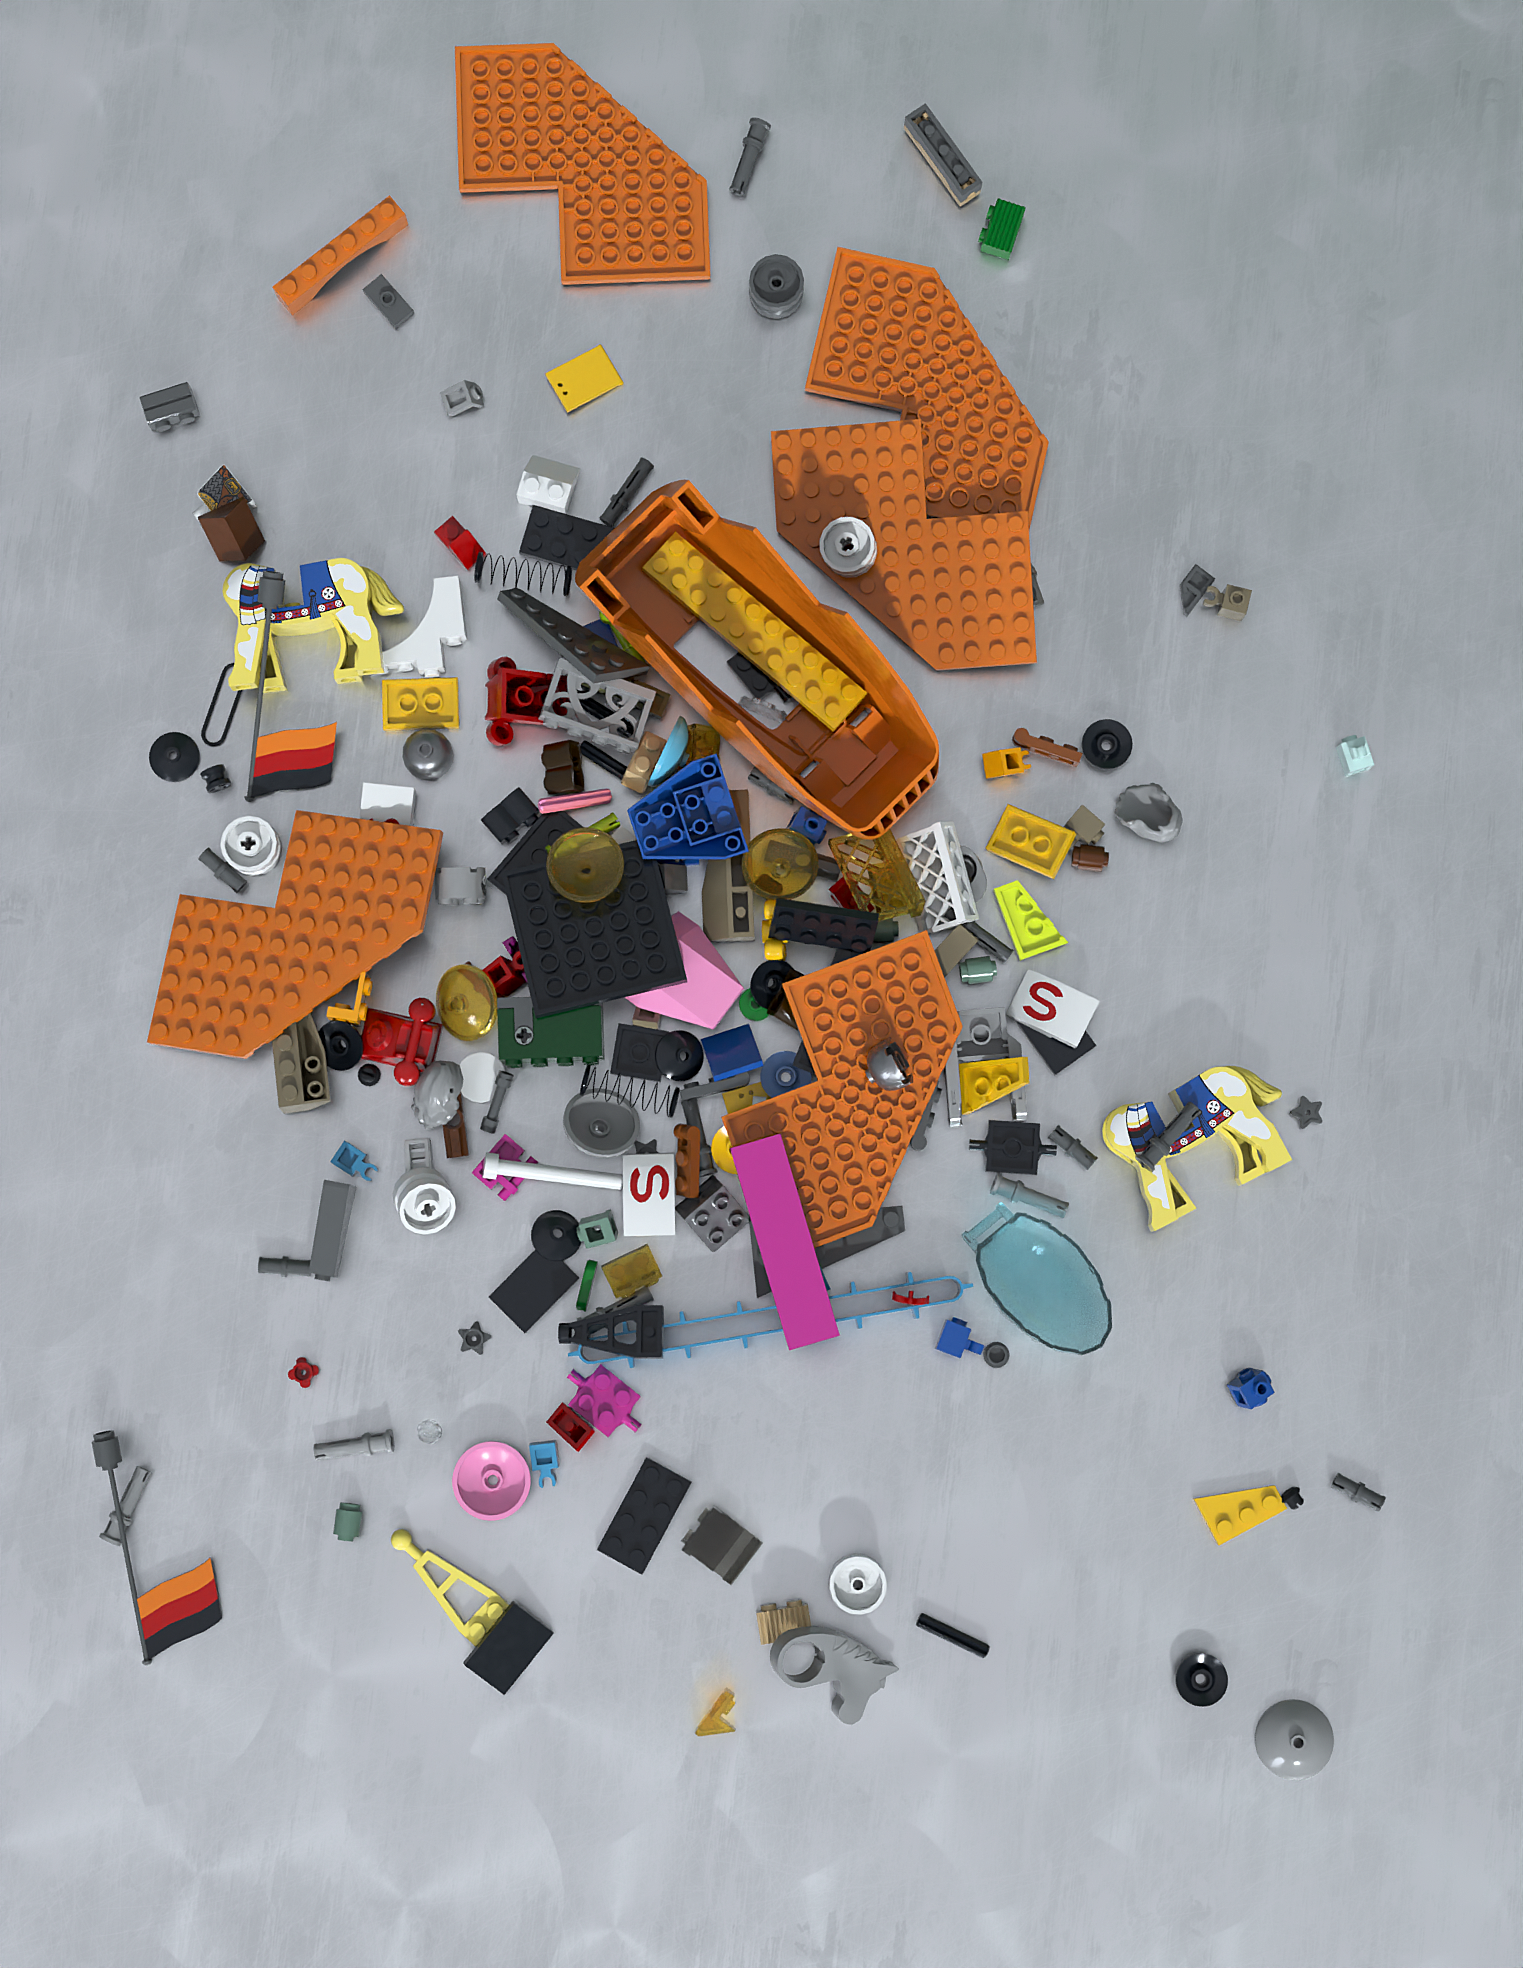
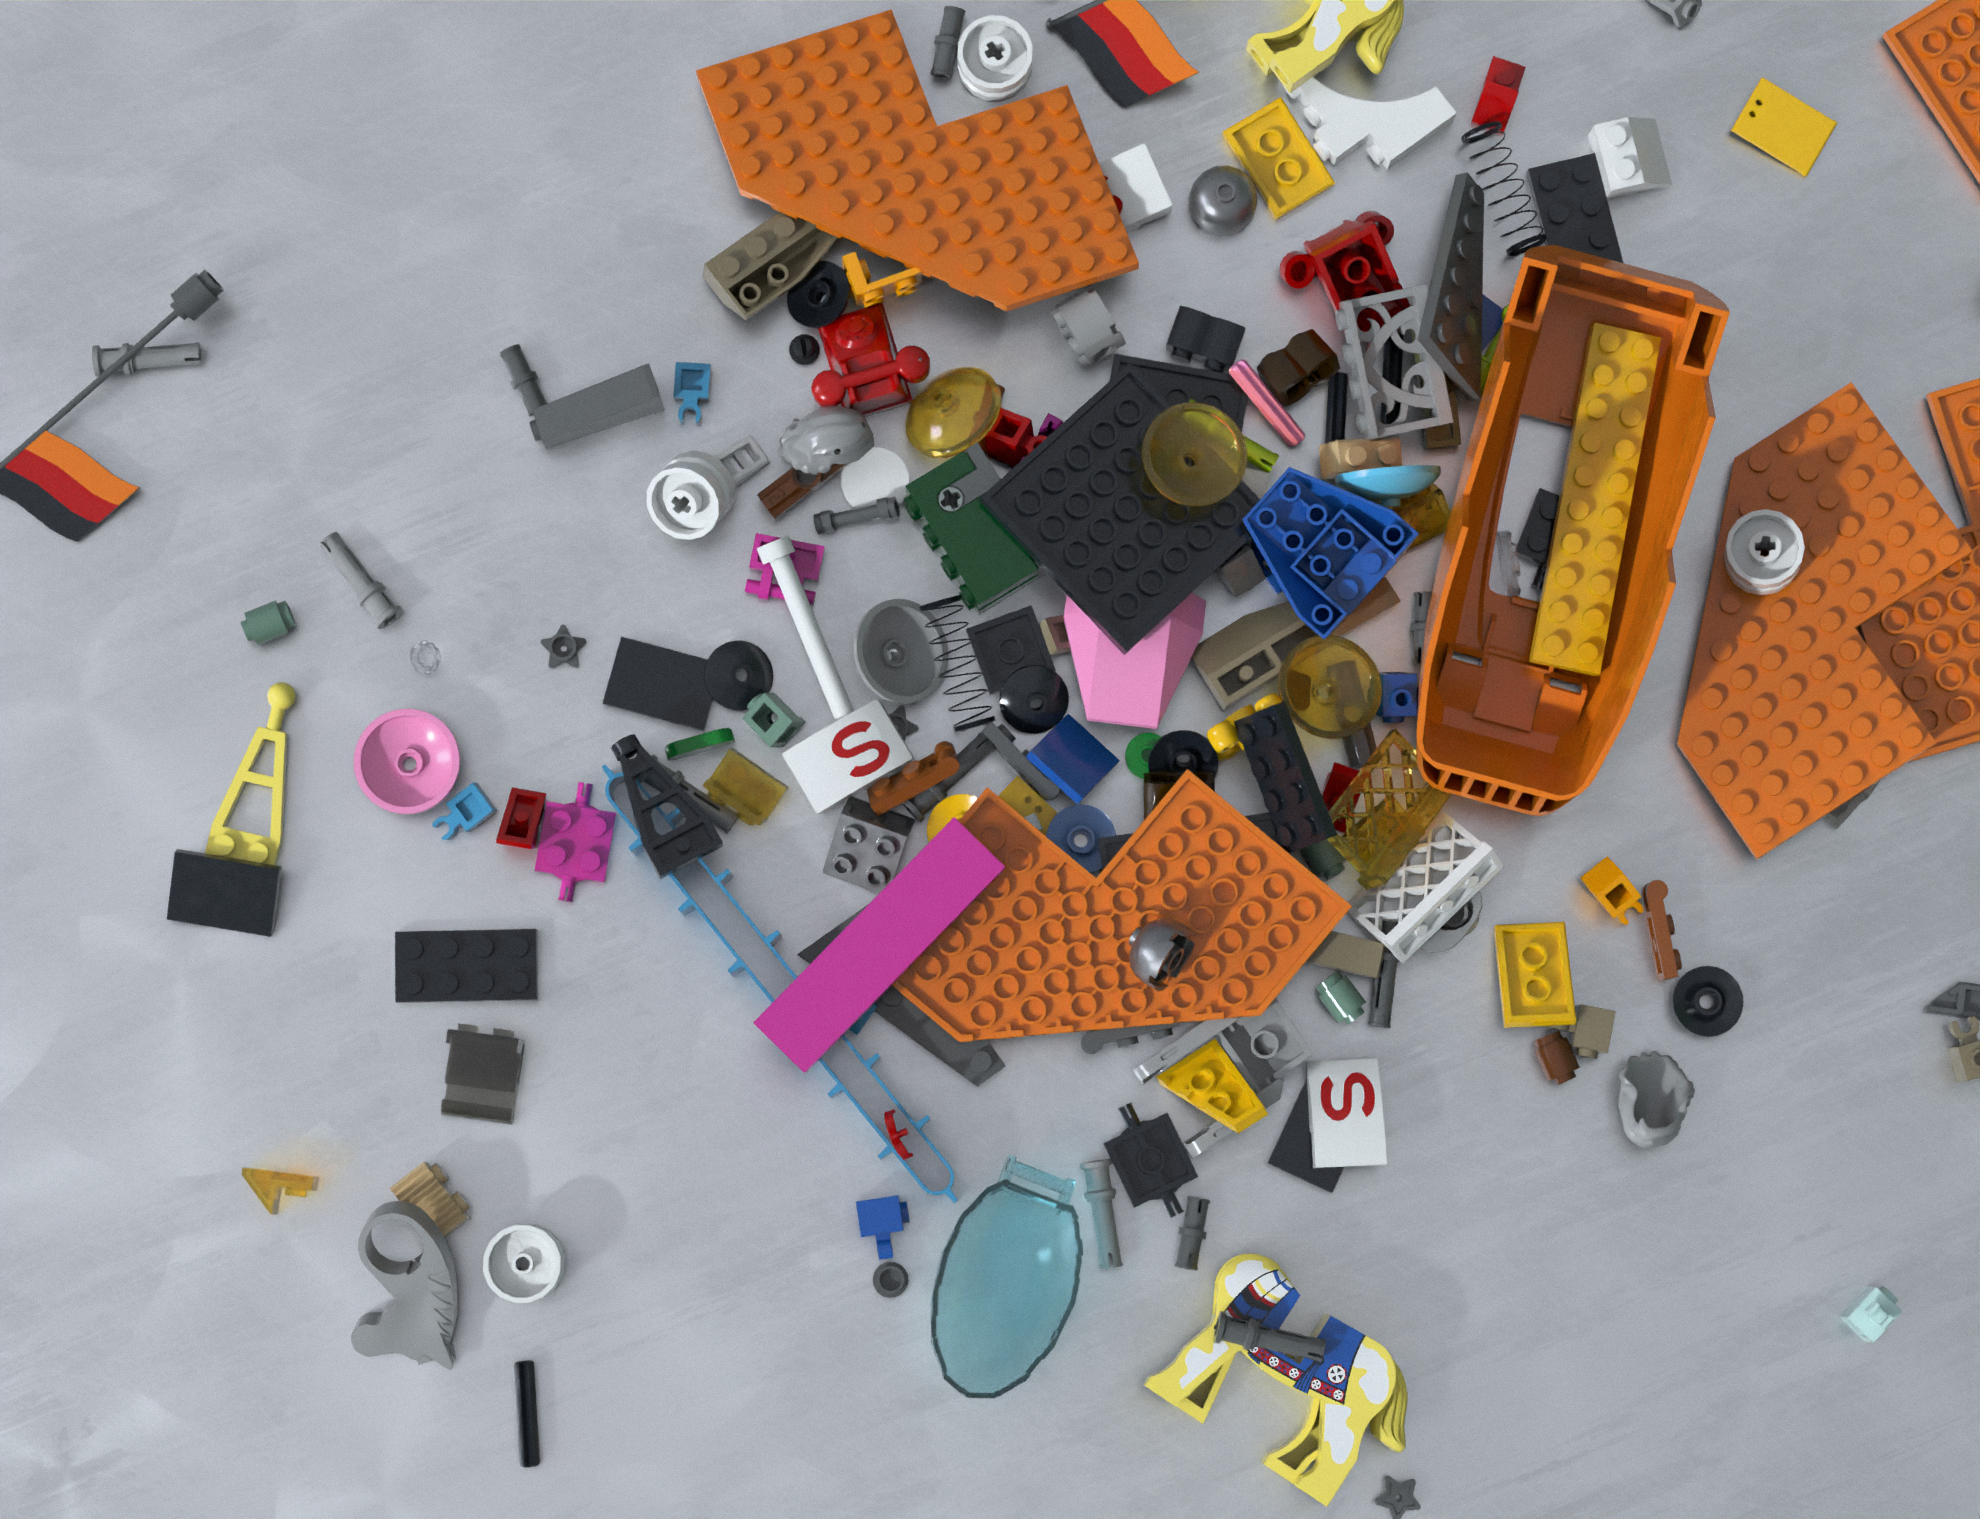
camera: 60 degrees right, 0 degrees up
red plate [288,1357,319,1388] -> none
dark grey pin [599,457,654,527] -> none
neon yellow wing [993,880,1068,961] -> none

